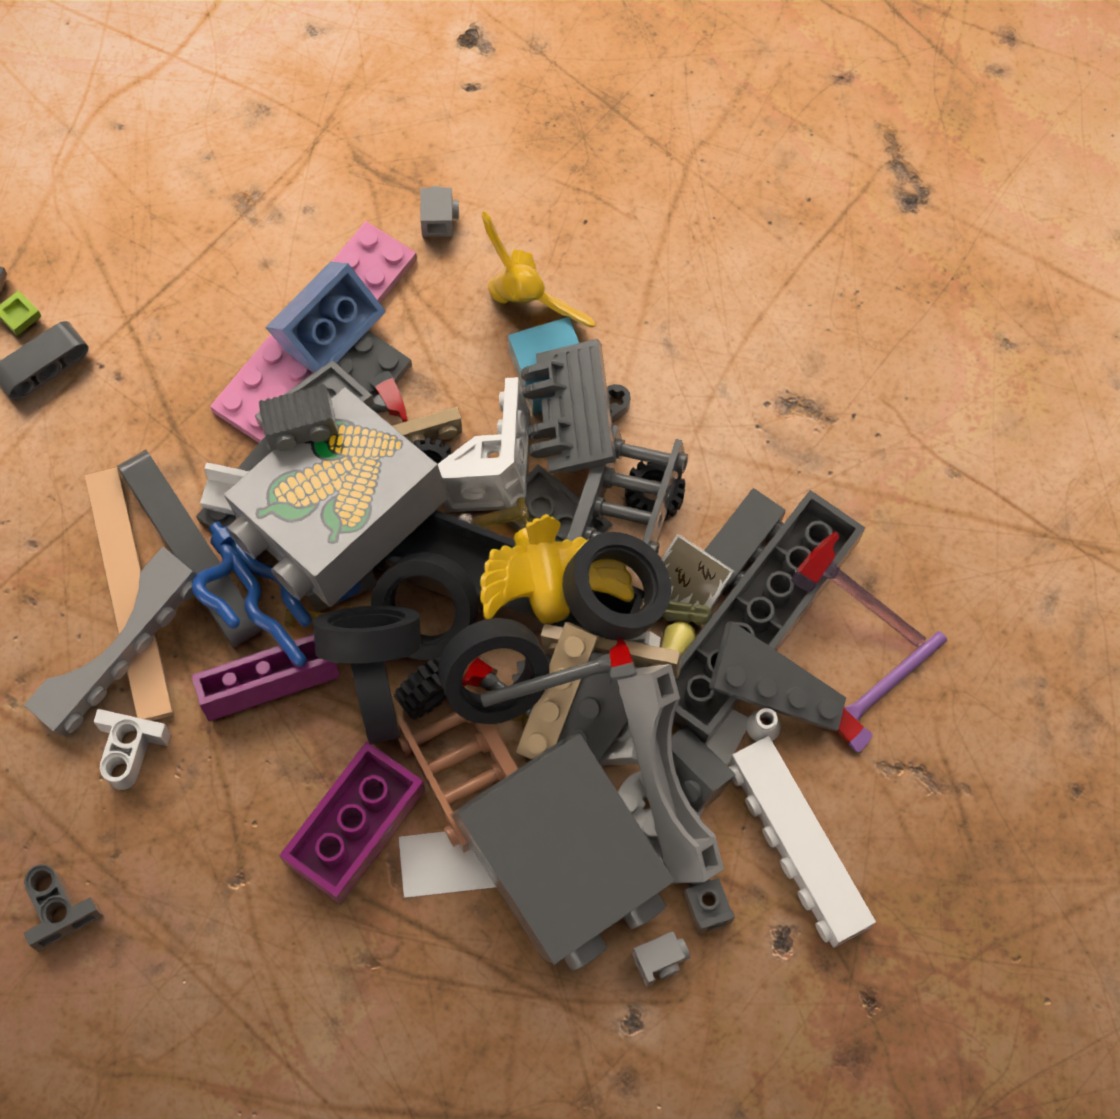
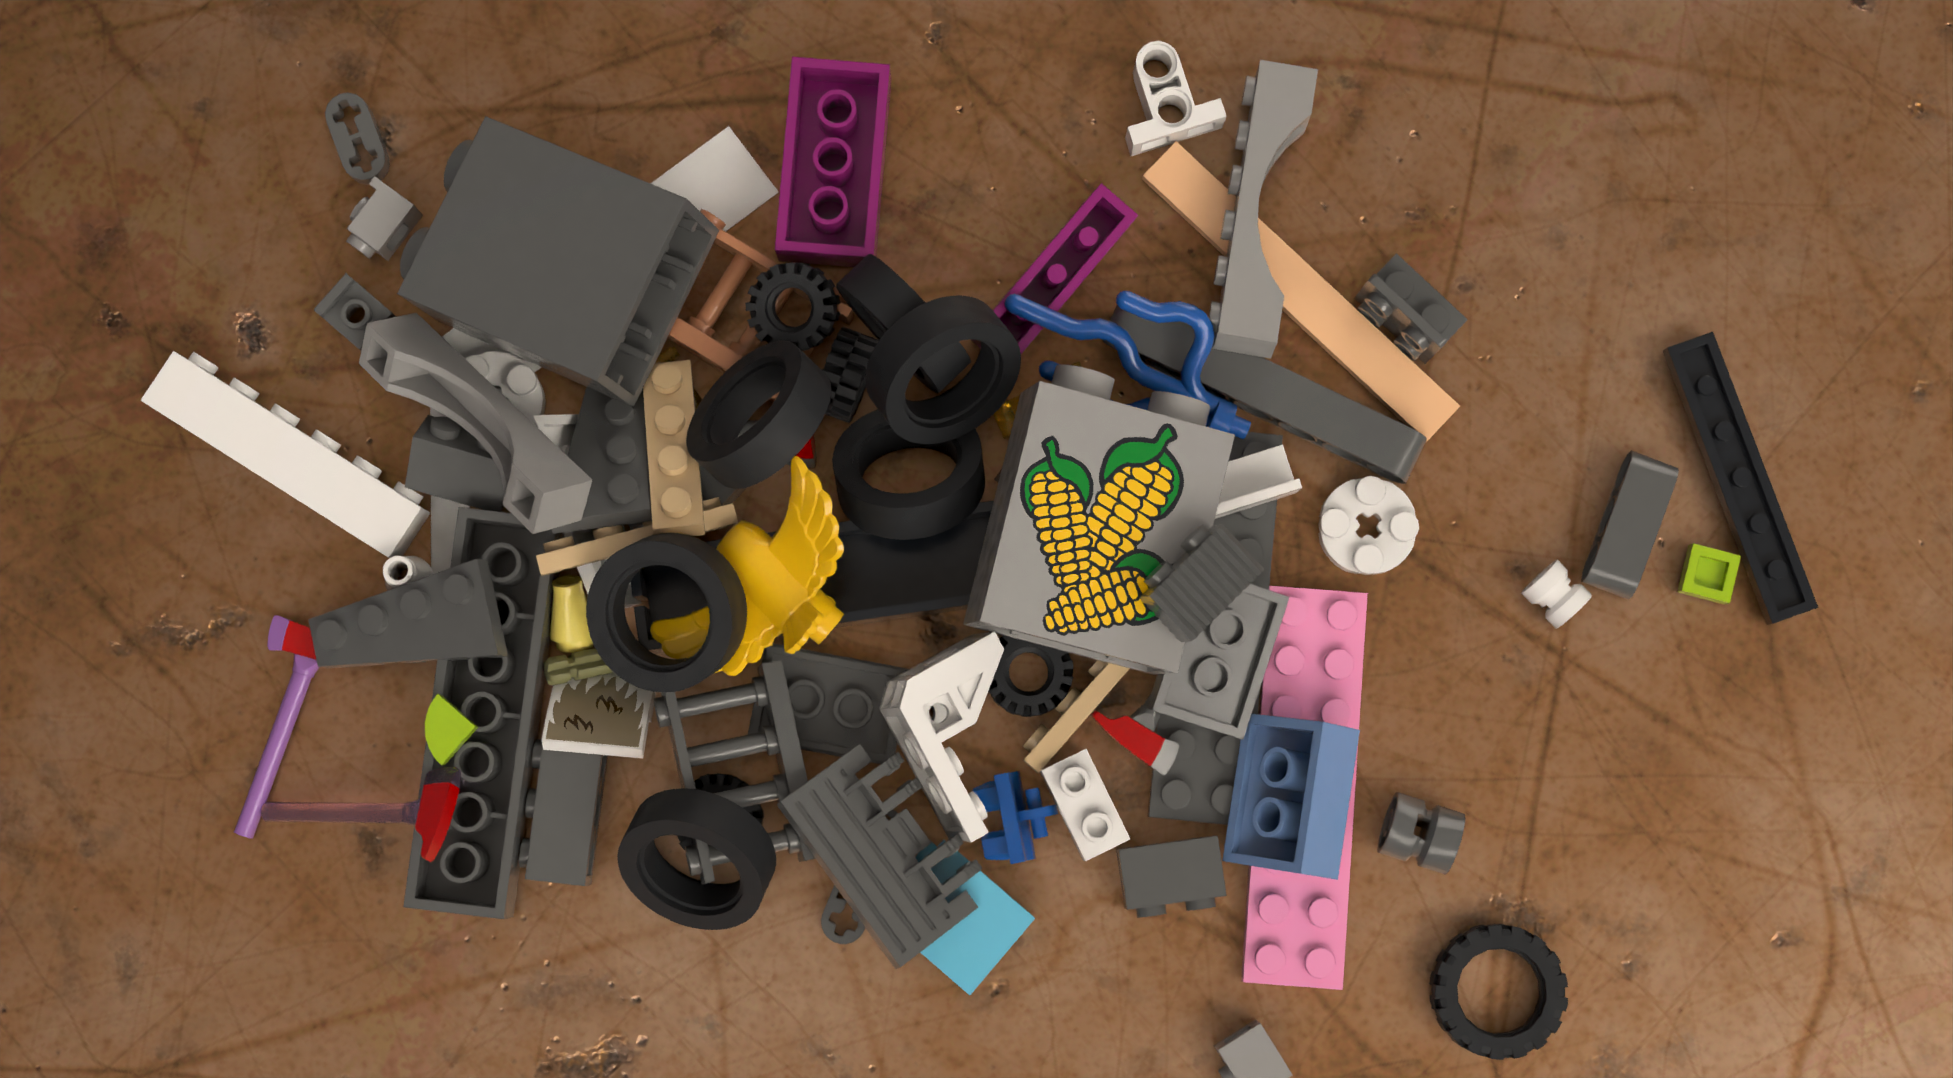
camera: 150 degrees right, 15 degrees up
clear yellow piece [459,497,531,528] -> none
dark grey piece [480,638,637,707] -> none
yellow animal [481,211,596,328] -> none
none -> dark grey beam [325,93,390,185]
none -> lime tile [425,694,478,765]
none -> black tyre [617,788,776,930]
none -> black tyre [746,262,840,351]
none -> blue hips [972,771,1058,864]
none -> white brick [1040,749,1130,861]
none -> dark grey brick [1116,835,1227,918]
none -> white plate [1318,476,1419,575]
none -> dark grey bracket [1354,253,1468,364]
none -> dark grey wheel [1377,792,1466,875]
none -> black tyre [1429,924,1568,1060]
none -> white wheel [1521,559,1592,629]

